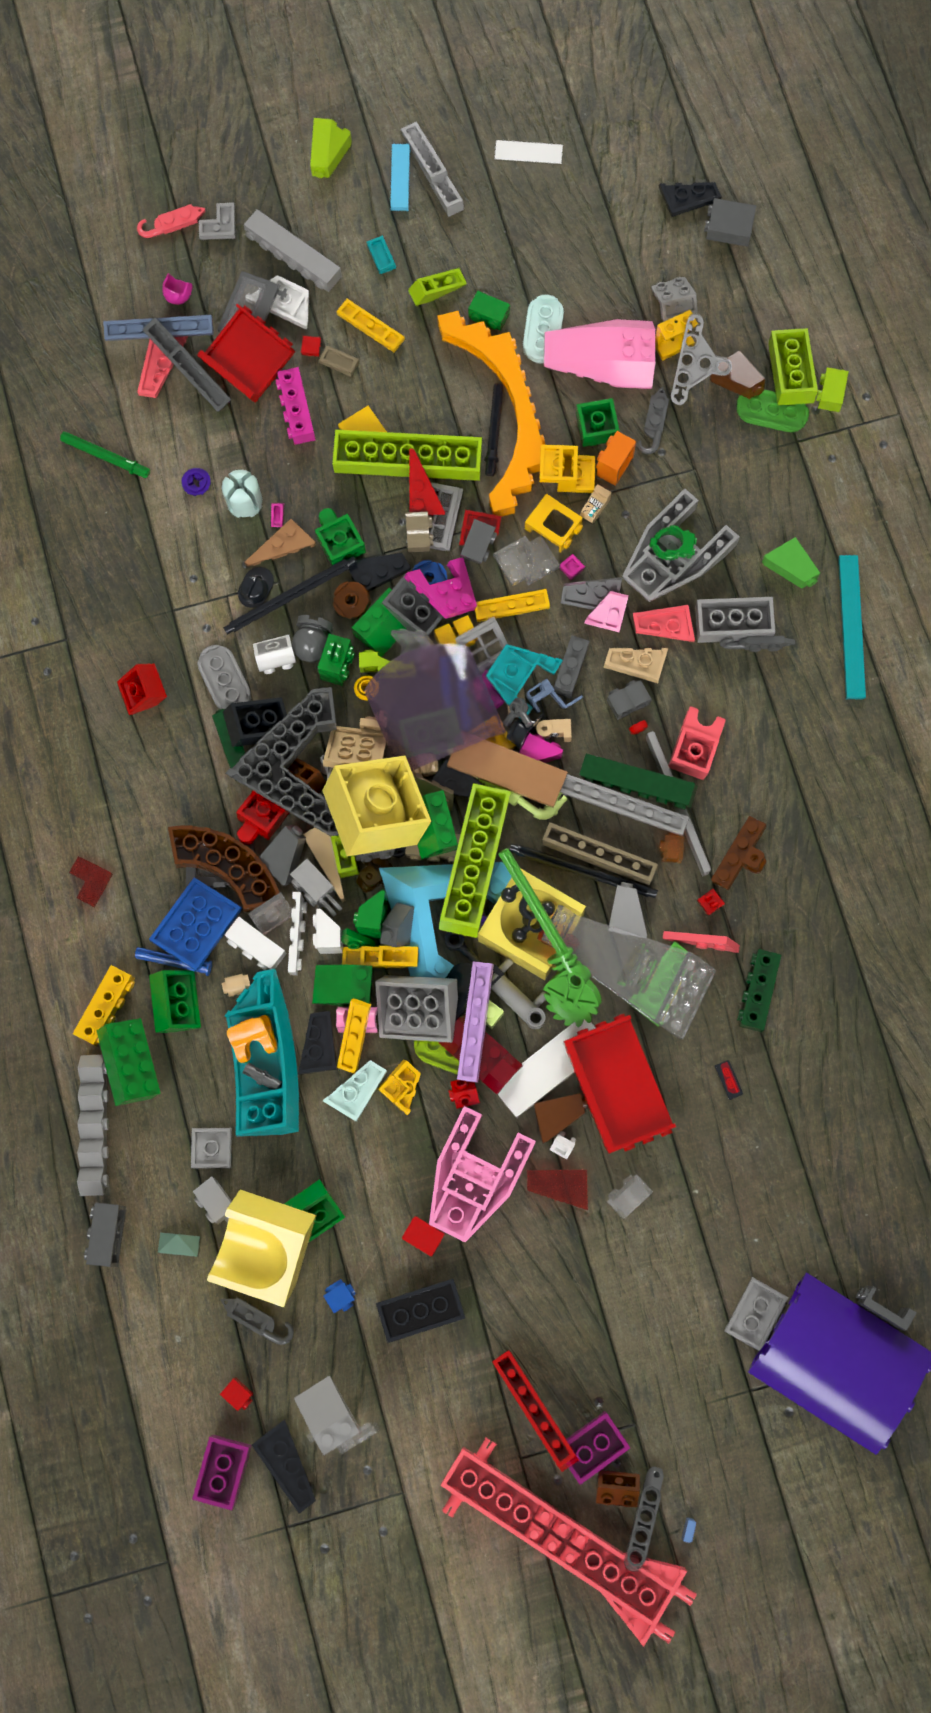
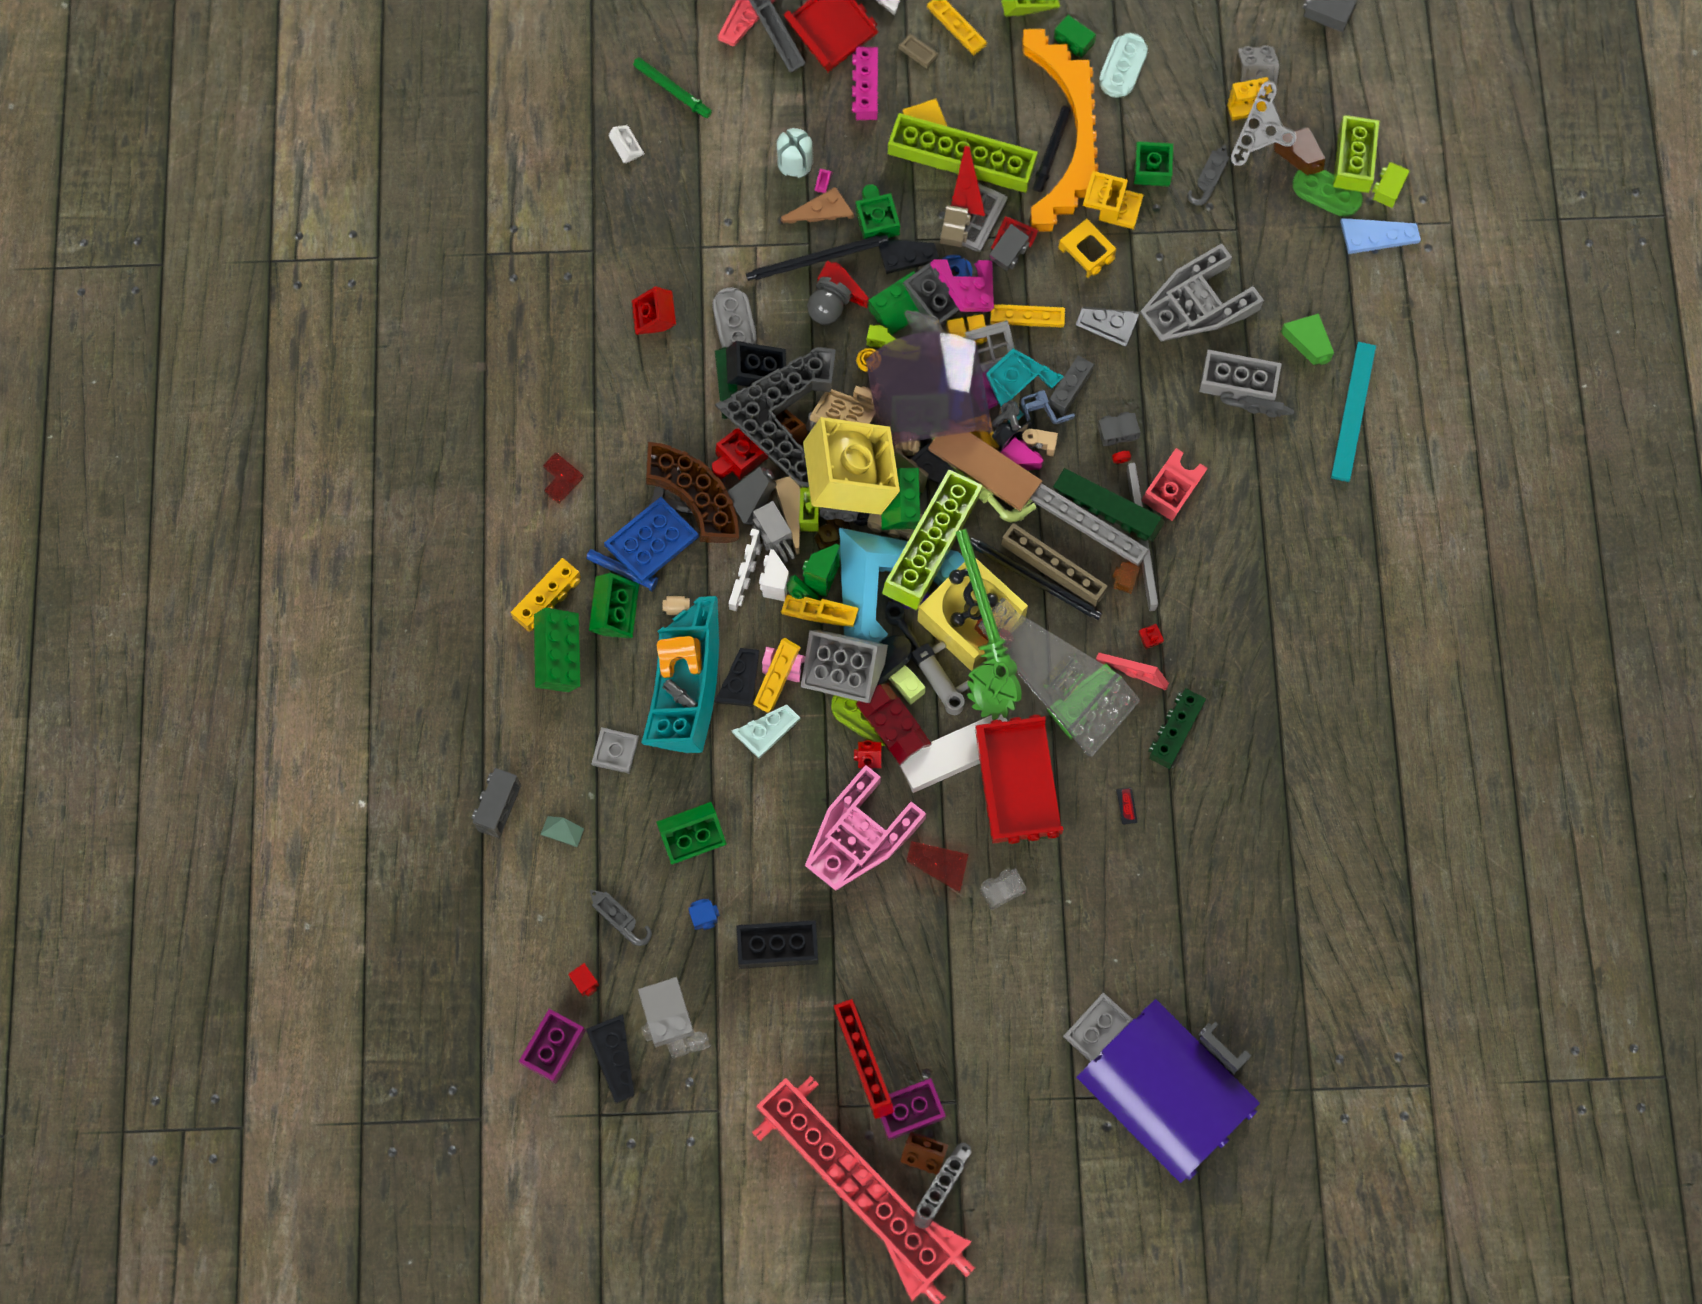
camera: 10 degrees right, 5 degrees down
light grey brick [77,1055,109,1196] -> none
dark purple gear [181,468,211,497] -> none
light grey hinge [193,1177,232,1224] -> none
light yellow piece [207,1190,316,1307] -> none
white brick [225,917,287,971] -> none
black piece [238,567,274,608] -> none
clear tile [248,892,292,935] -> none
white brick [253,635,296,674] -> none
red tile [301,336,321,357] -> none
green slope [312,965,374,1006] -> none
green brick [318,634,355,686] -> none
reddish brown plate [333,581,371,620] -> none
yellow slope [378,1060,421,1115] -> none
dark grey slope [380,902,414,947] -> none
red piece [402,1216,445,1257] -> none
lavender plate [457,962,494,1082] -> none
clear bracket [493,536,560,587] -> none
reddish brown slope [534,1093,587,1144] -> none
bright pink wedge [544,319,655,389] -> none
white tile [550,1131,576,1159] -> none
dark pink tile [559,554,585,580] -> none
tan leg [580,484,612,524] -> none
bright pink wing [585,591,629,632] -> none
orange piece [596,431,636,486] -> none
tan wing [604,648,668,683] -> none
light grey slope [608,882,647,939] -> none
coral wing [633,605,695,642] -> none
green piece [649,525,697,561] -> none
medium blue tile [682,1517,696,1543] -> none
reddish brown plate [711,816,767,890] -> none
none -> white slope [608,125,644,163]
none -> red slope [817,261,869,308]
none -> light blue wing [1340,218,1421,254]

